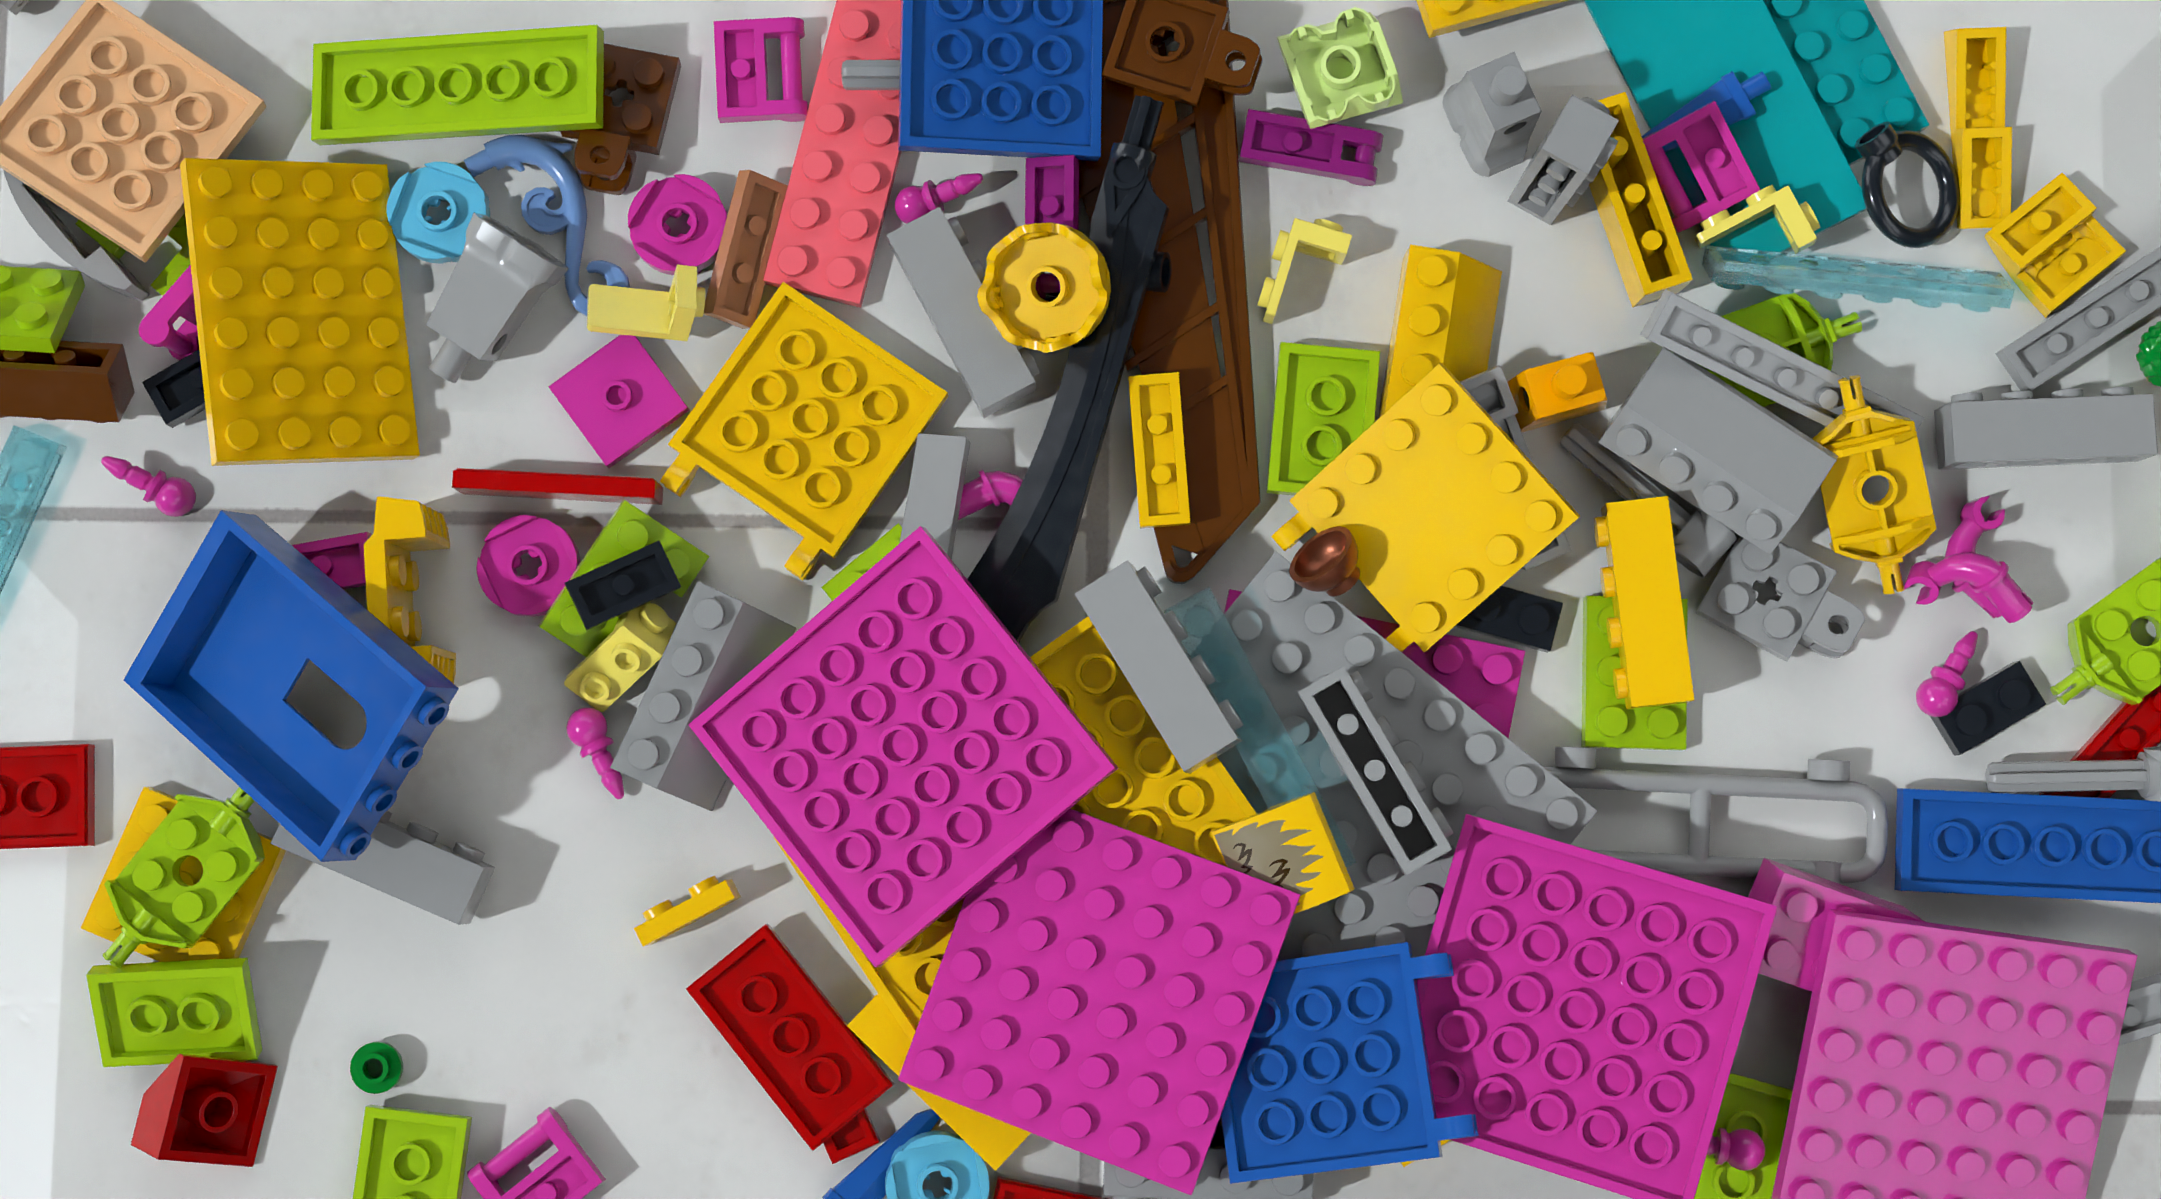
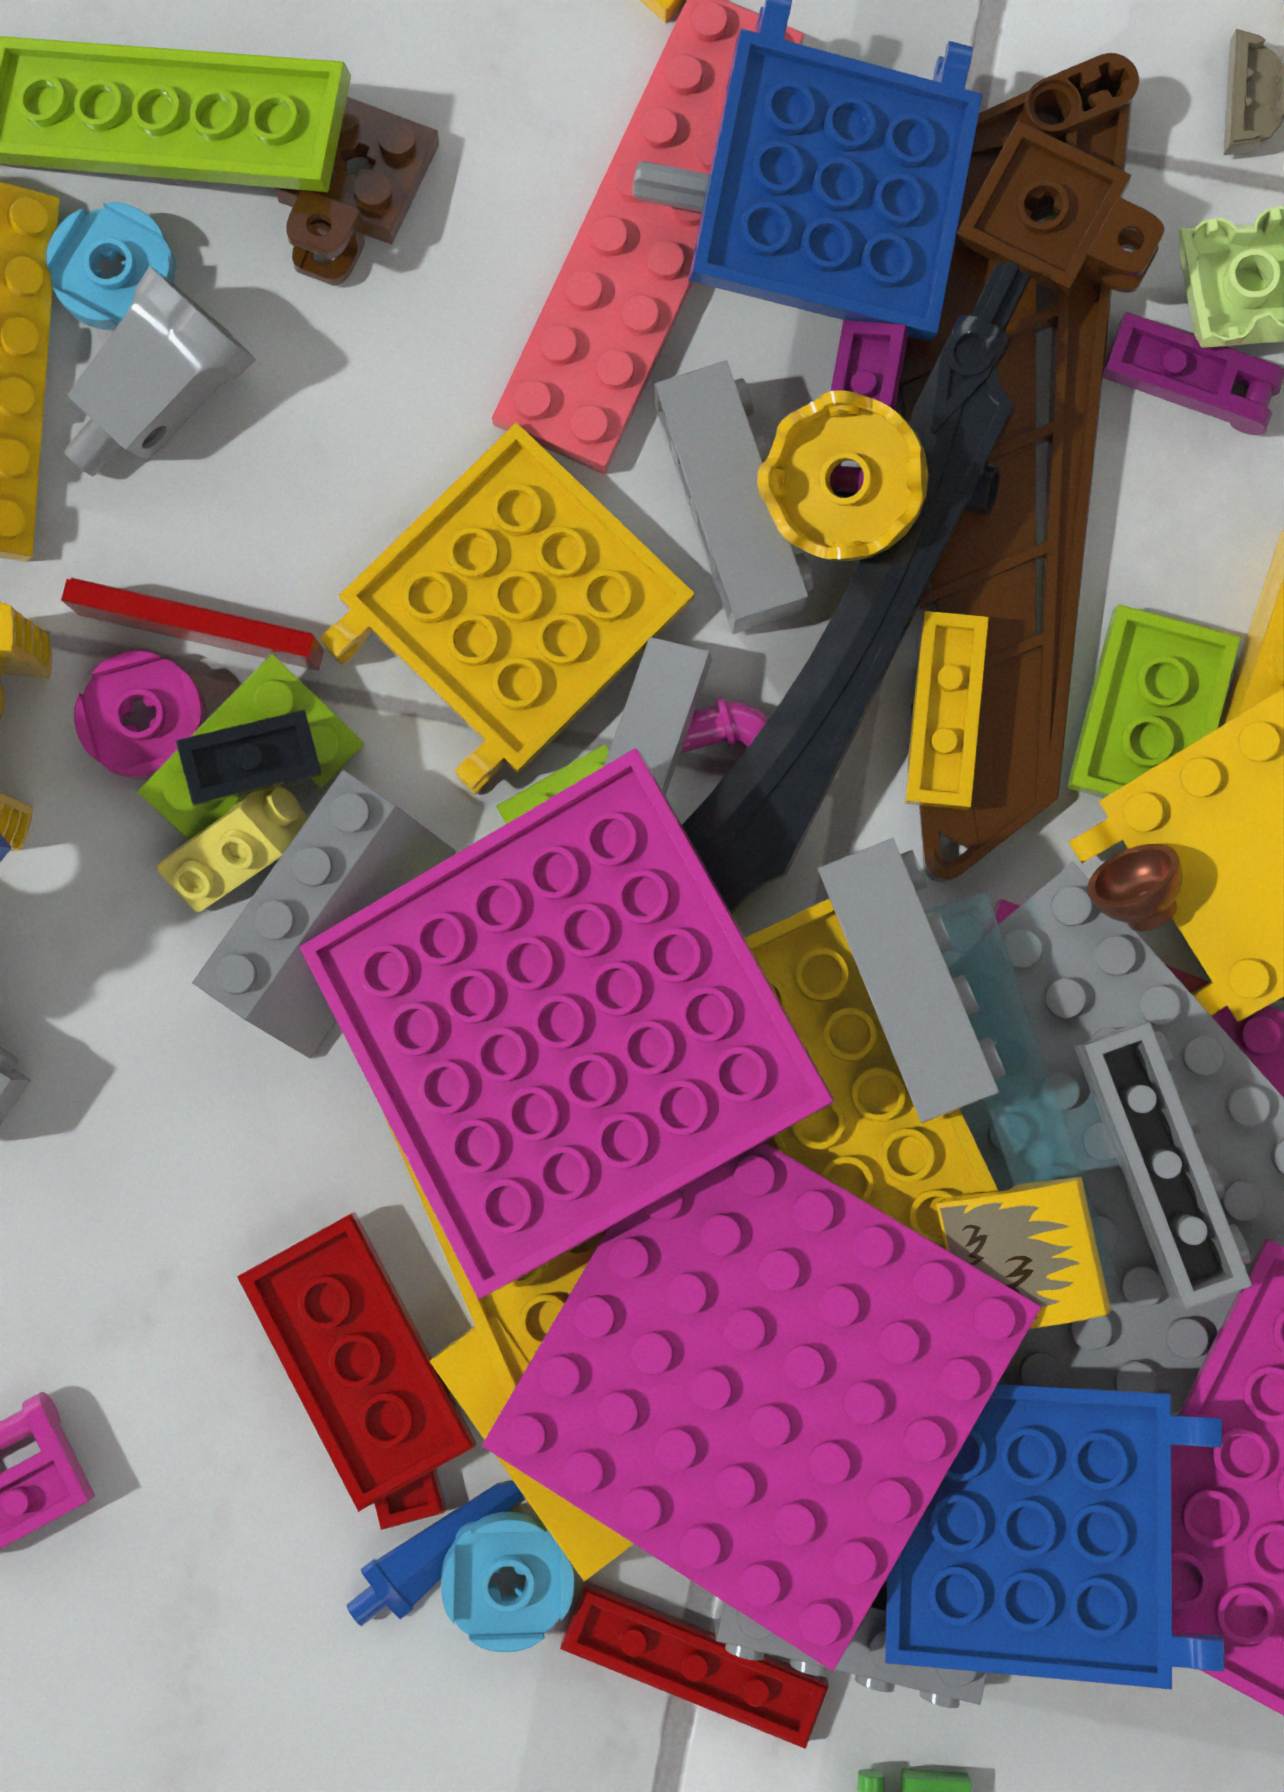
camera: 10 degrees right, 0 degrees up
medium blue plant [464,135,630,316] -> none
dark pink plate [548,335,690,469] -> none
dark pink bar [566,708,624,799] -> none
light yellow bracket [587,264,706,341] -> none
dark pink plate [628,174,728,275] -> none
yellow plate [634,875,741,946] -> none
nougat plate [703,170,788,329] -> none
dark pink plate [714,17,808,123] -> none
dark pink bar [895,173,983,224] -> none
light yellow bracket [1257,218,1352,324] -> none

